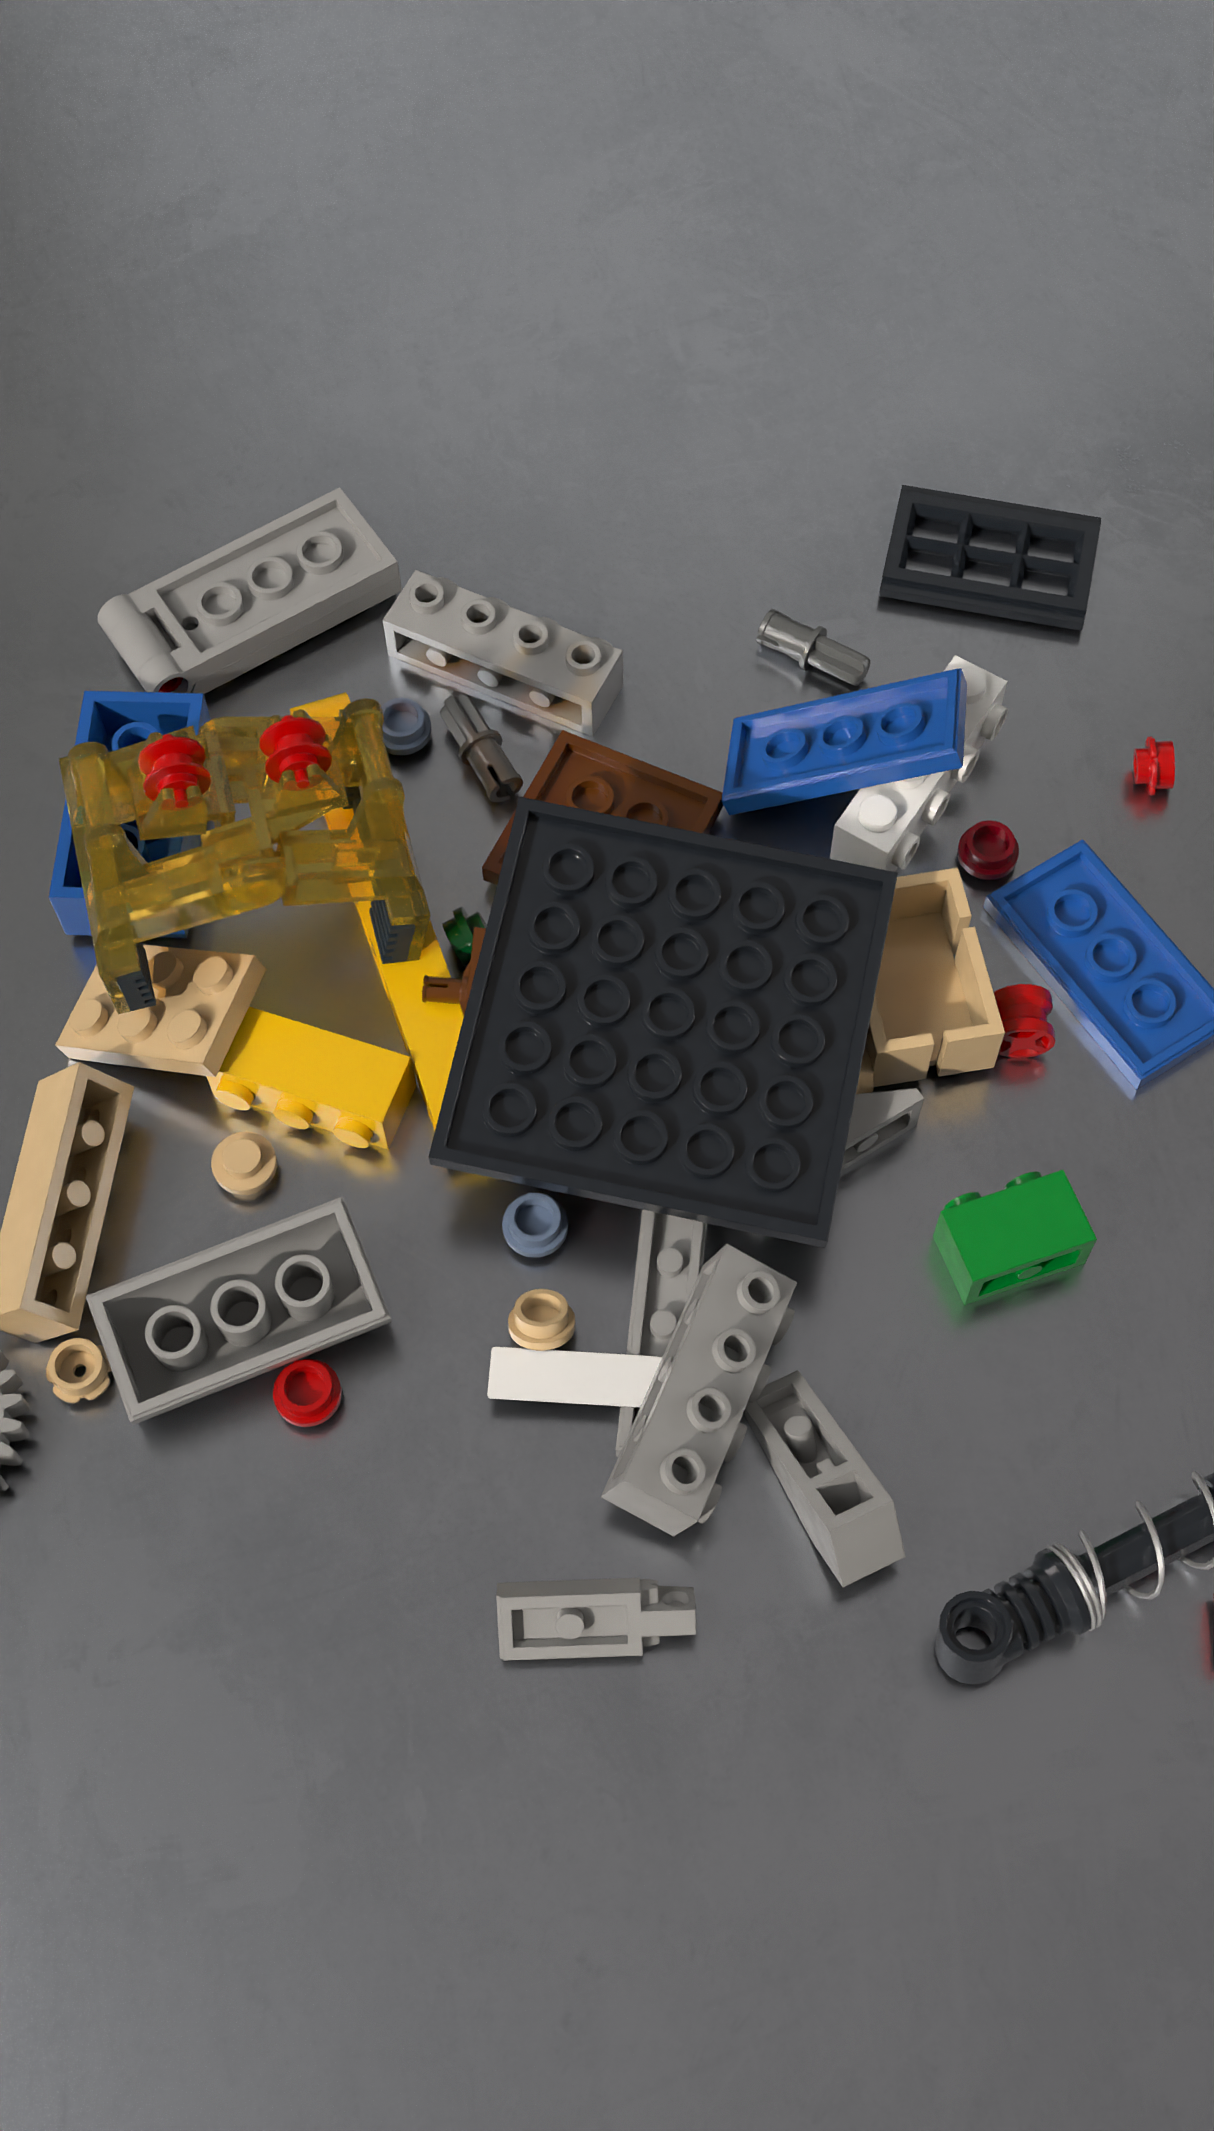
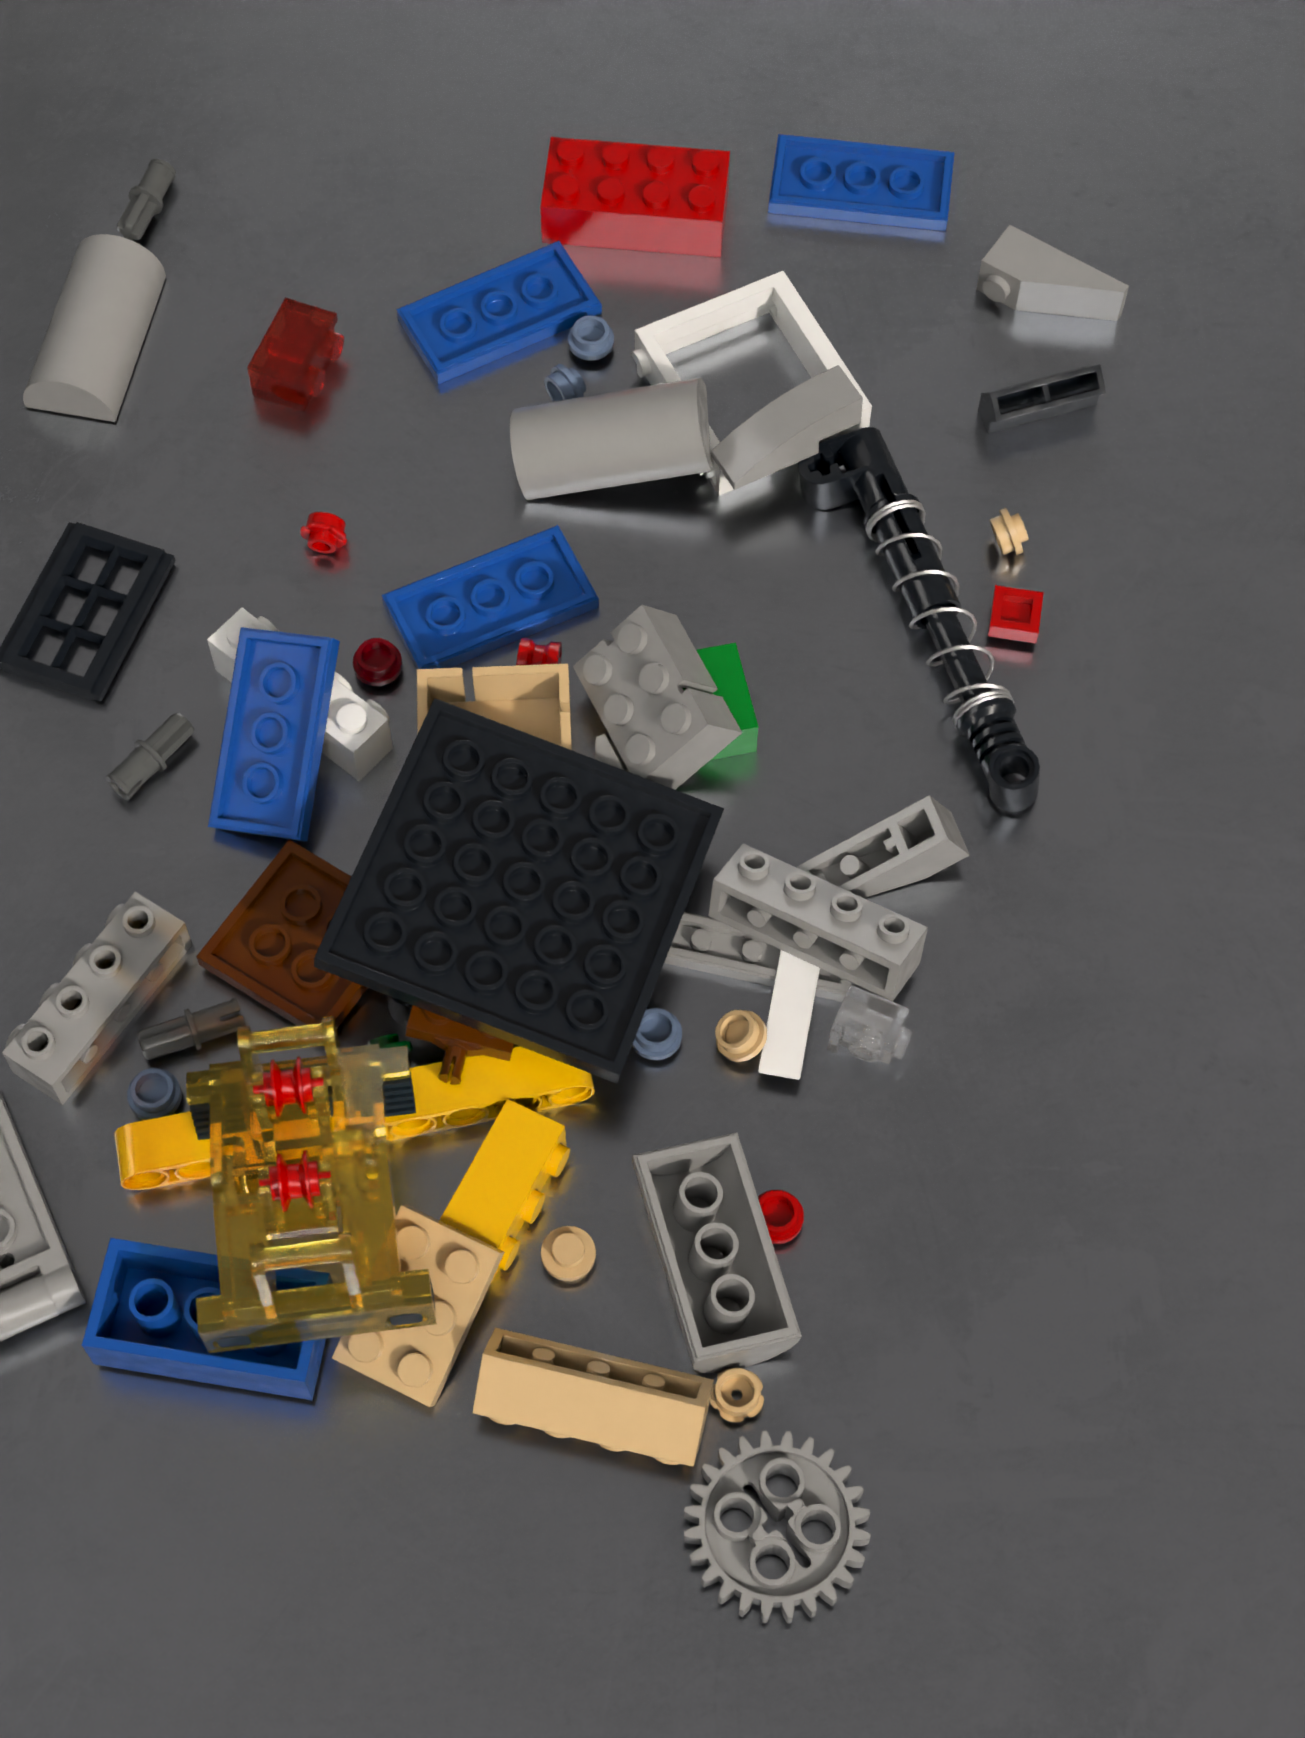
camera: 85 degrees left, 0 degrees up
light grey hinge [496,1578,697,1661] -> none
none -> light grey piece [573,605,742,790]
none -> clear brick [827,985,913,1064]

